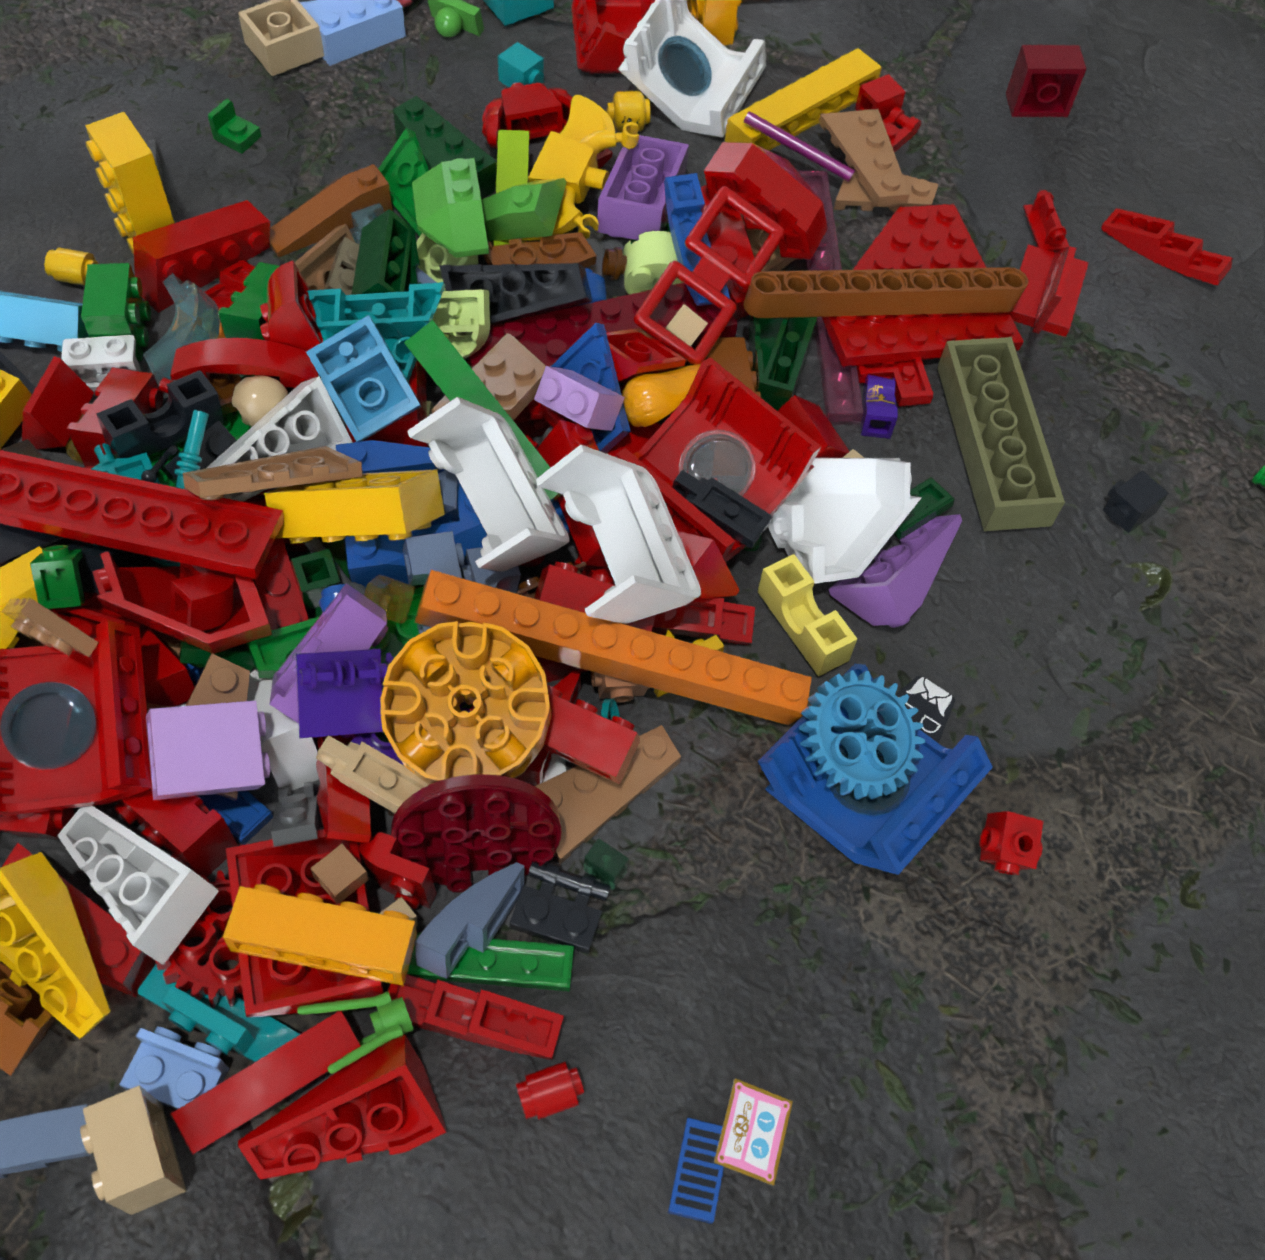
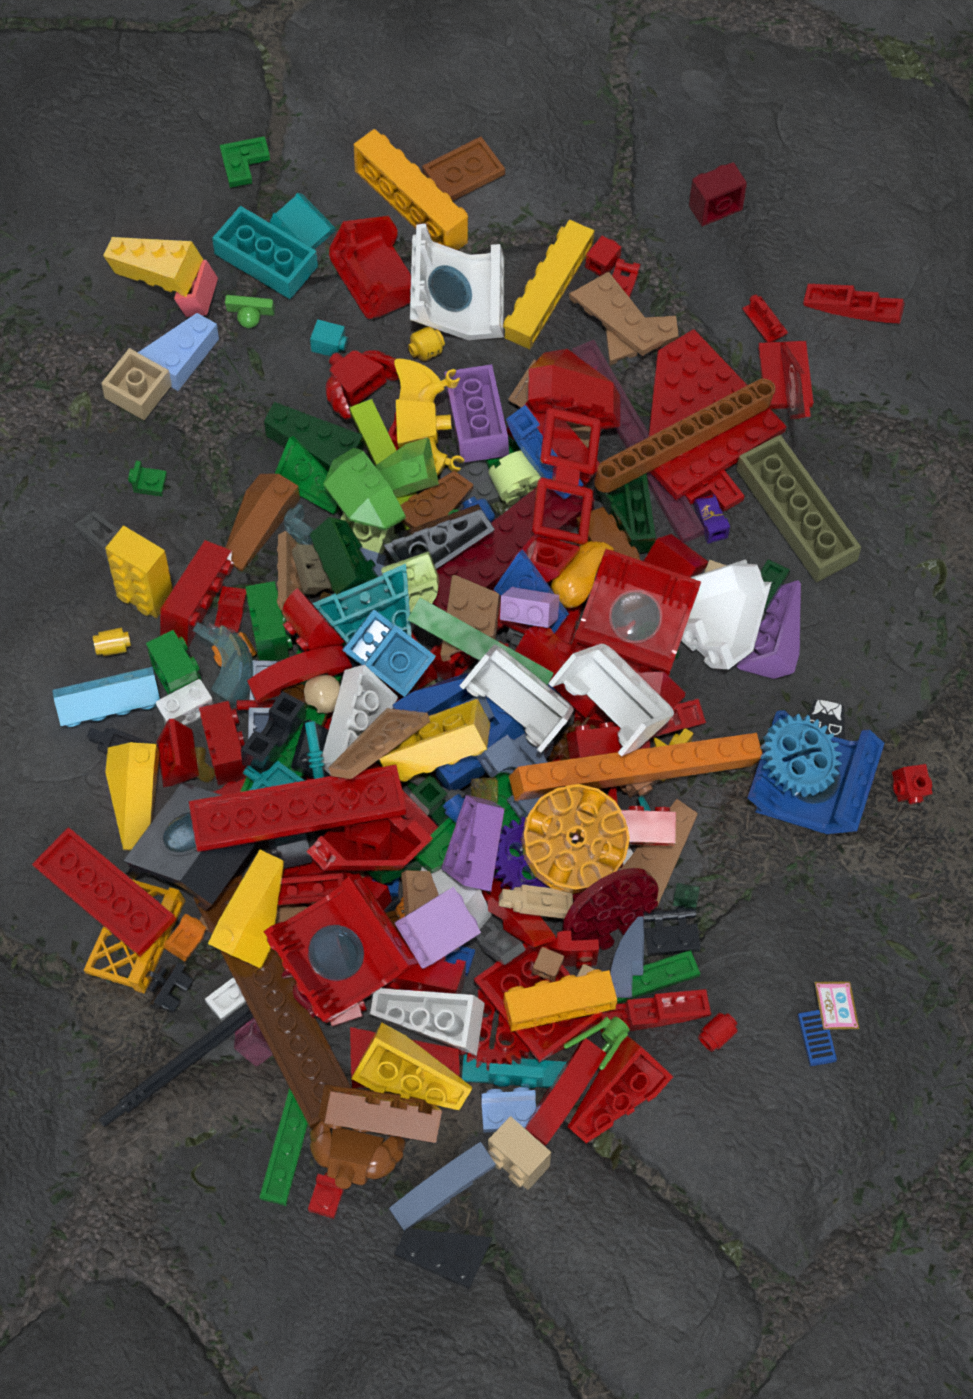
camera: 20 degrees left, 5 degrees up
medium nougat wing [2,598,99,657] -> none
green bracket [30,545,85,609] -> none
black hinge [141,444,179,483] -> none
dark purple hinge [296,649,387,738] -> none
reddish brown plate [602,247,627,281] -> none
tan piece [666,304,708,346] -> none
black hinge [672,470,772,549] -> none
magenta bar [743,111,855,182] -> none
light yellow arch [758,554,857,677] -> none
black brick [1103,470,1169,533] -> none

